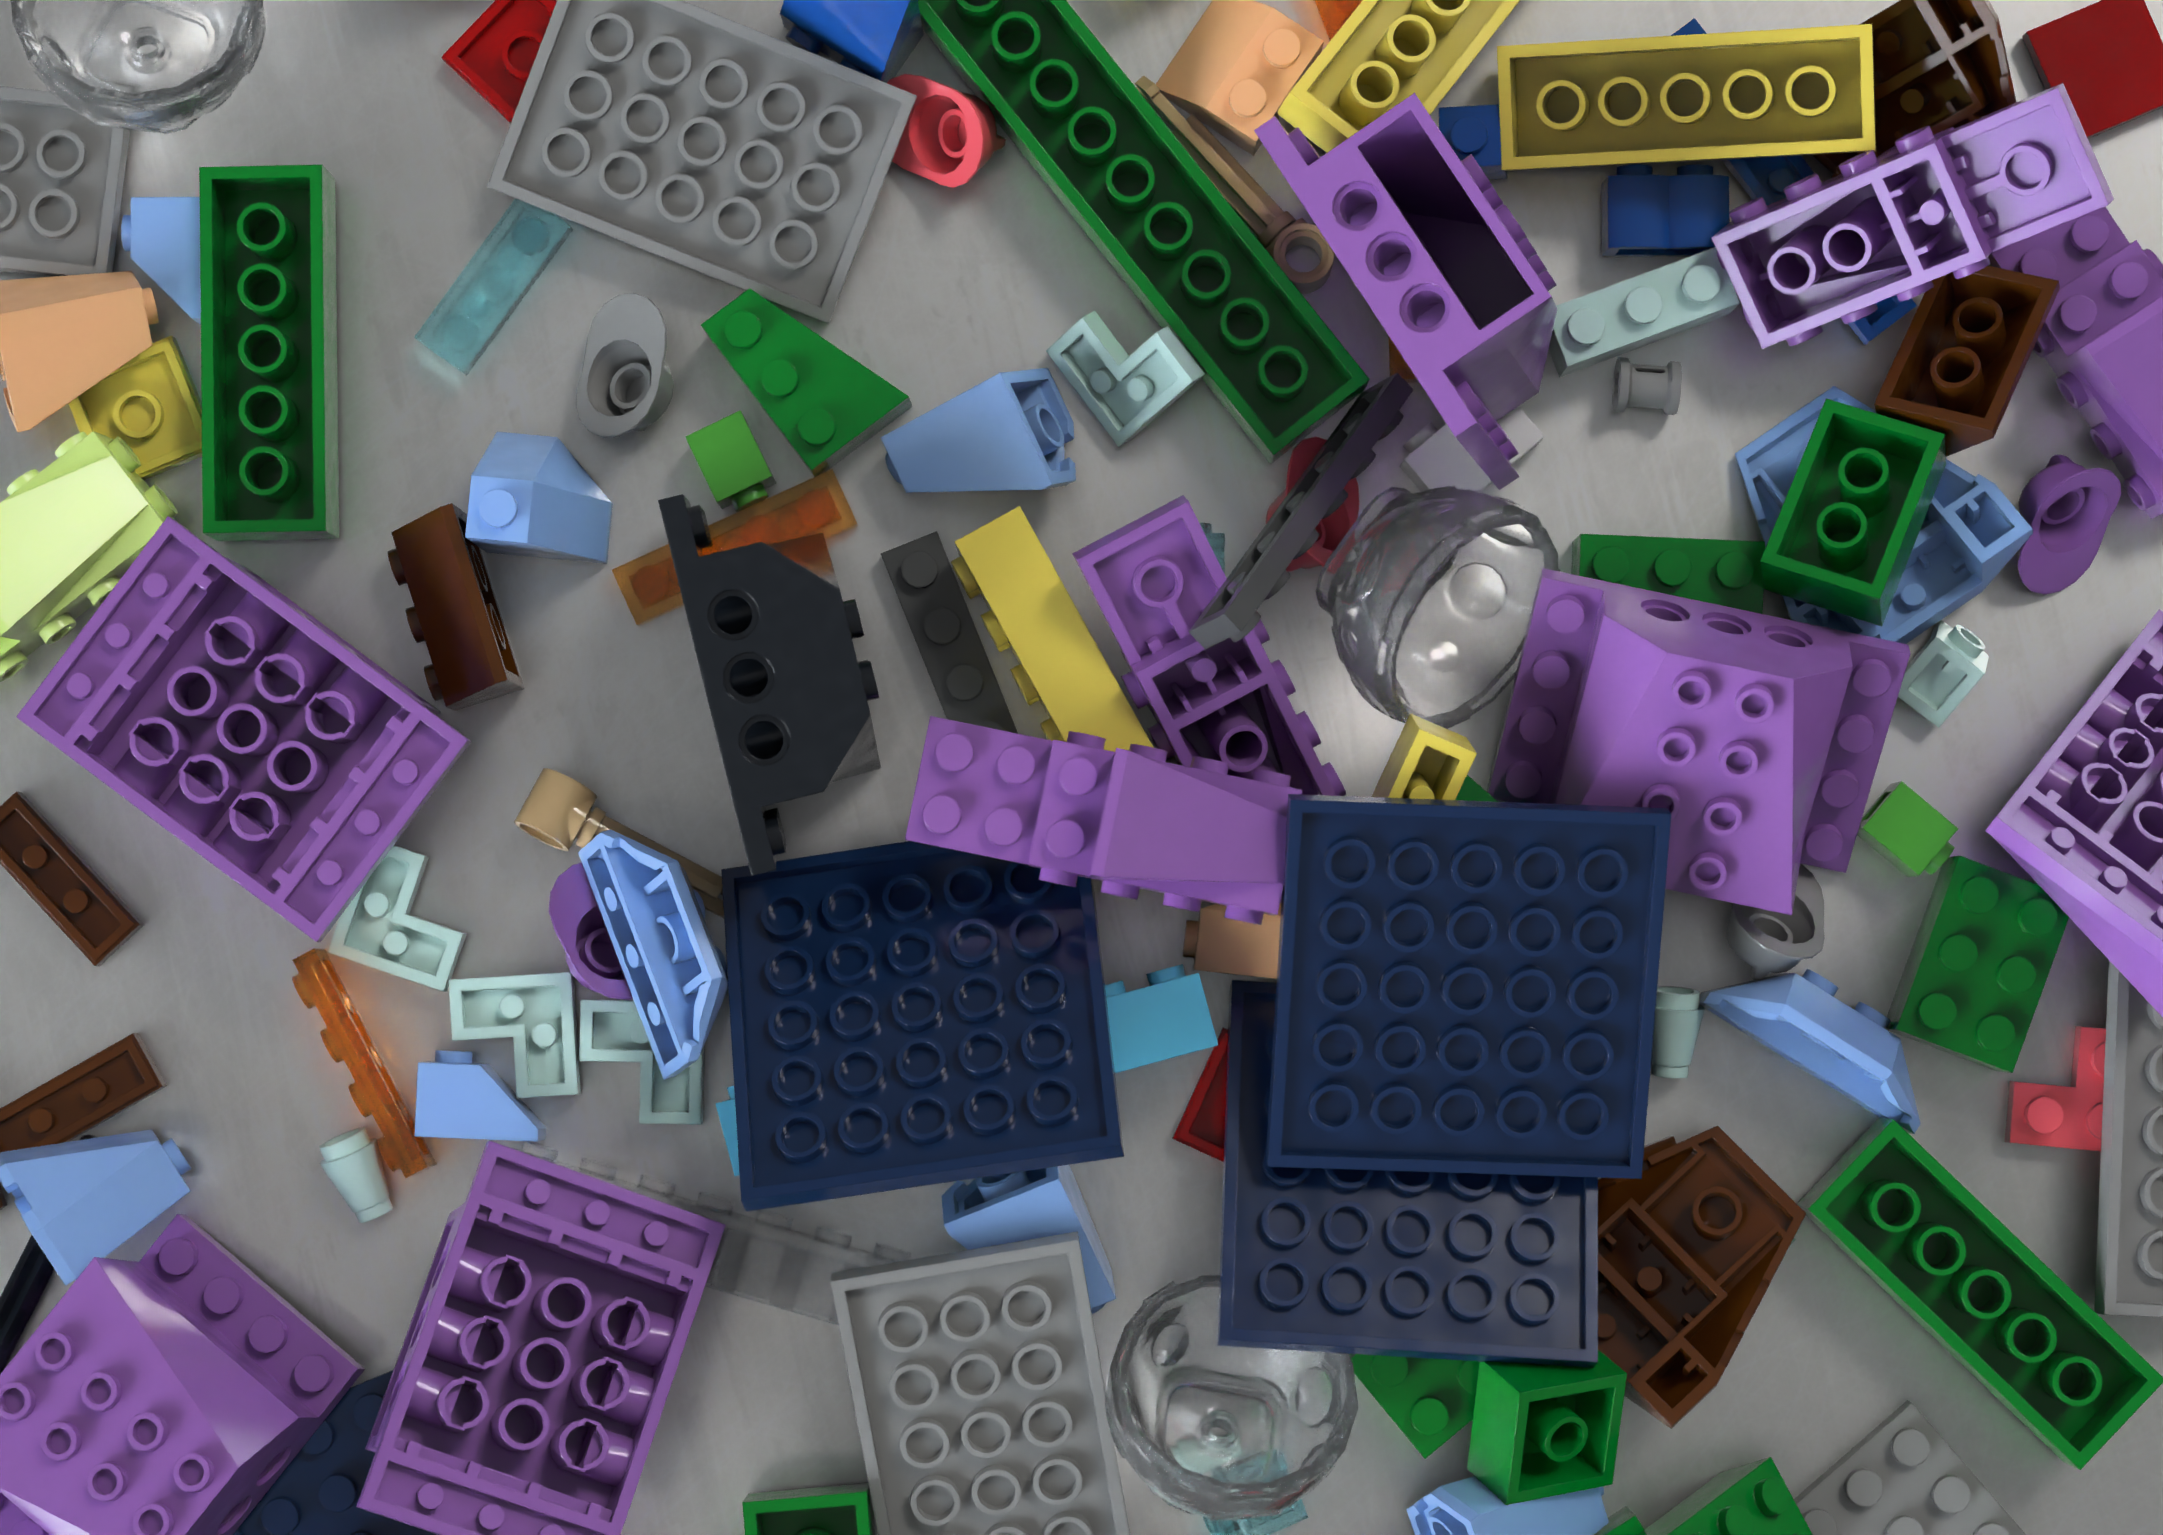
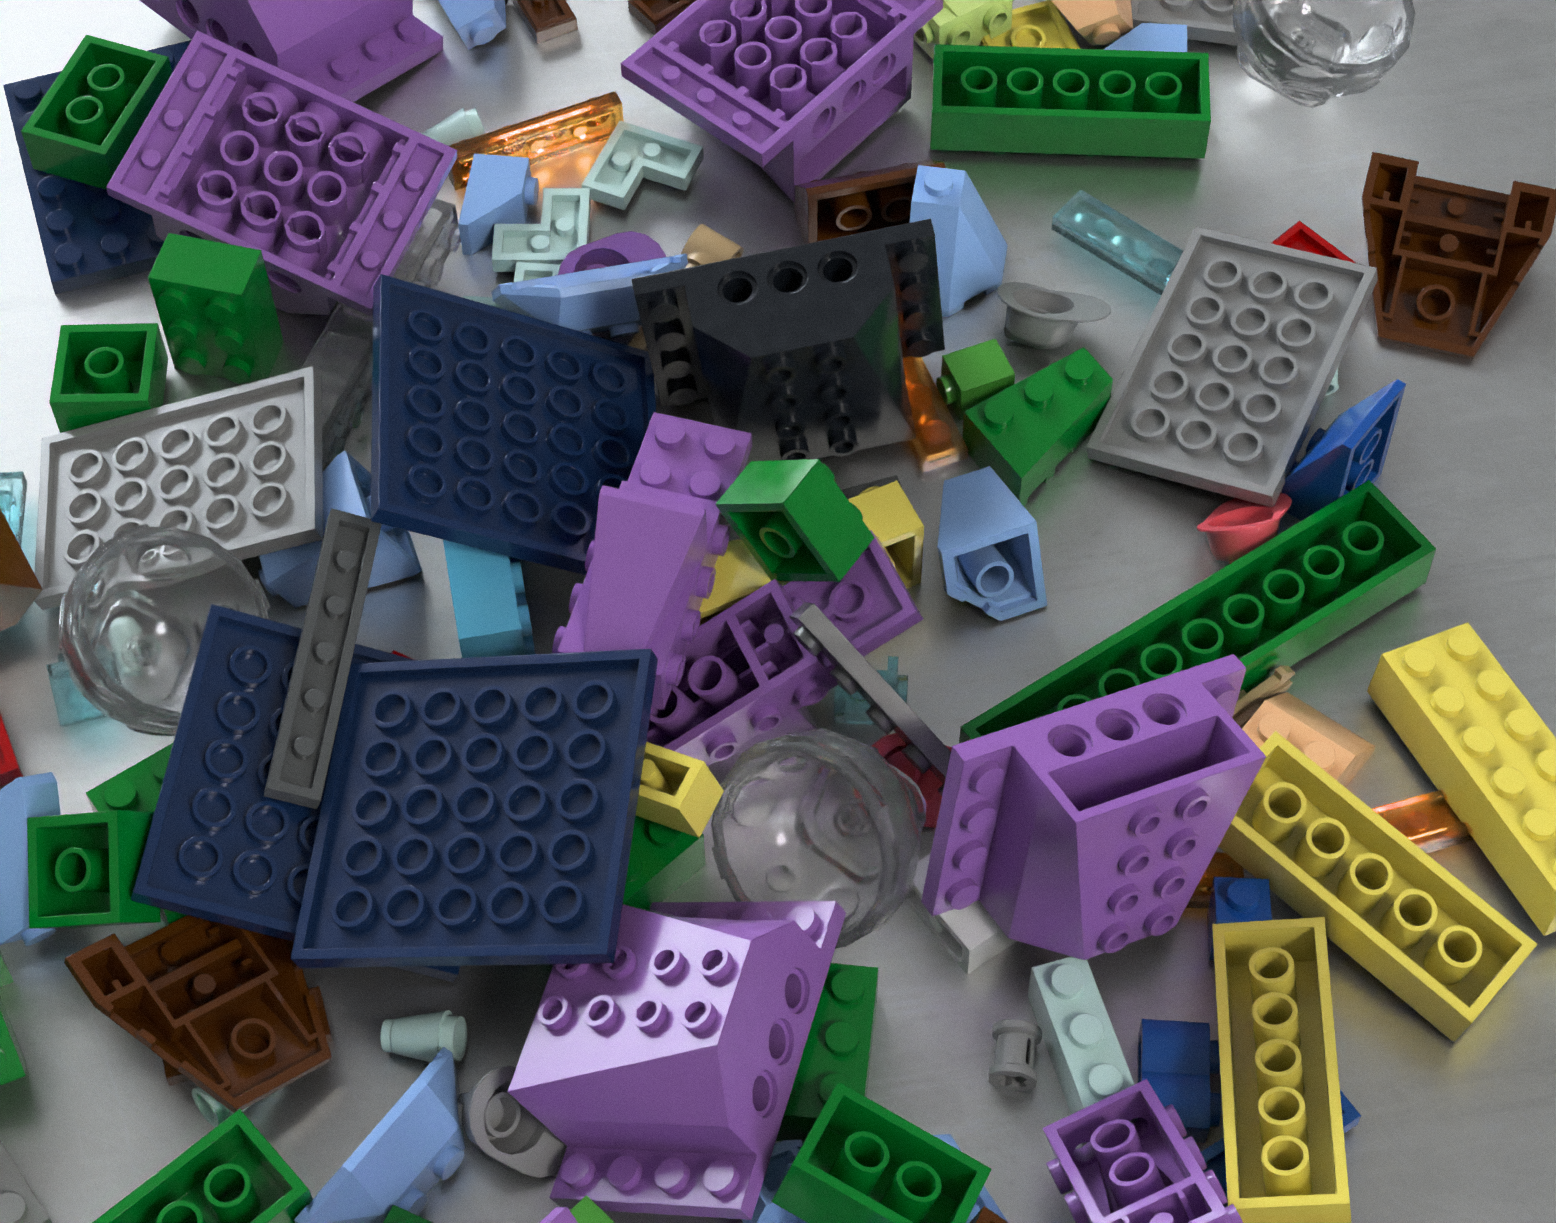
camera: 90 degrees right, 30 degrees down
light aqua plate [1046,311,1205,447] -> none
none -> green brick [148,233,284,384]
none -> dark grey plate [263,508,382,809]
none -> green brick [715,459,875,582]

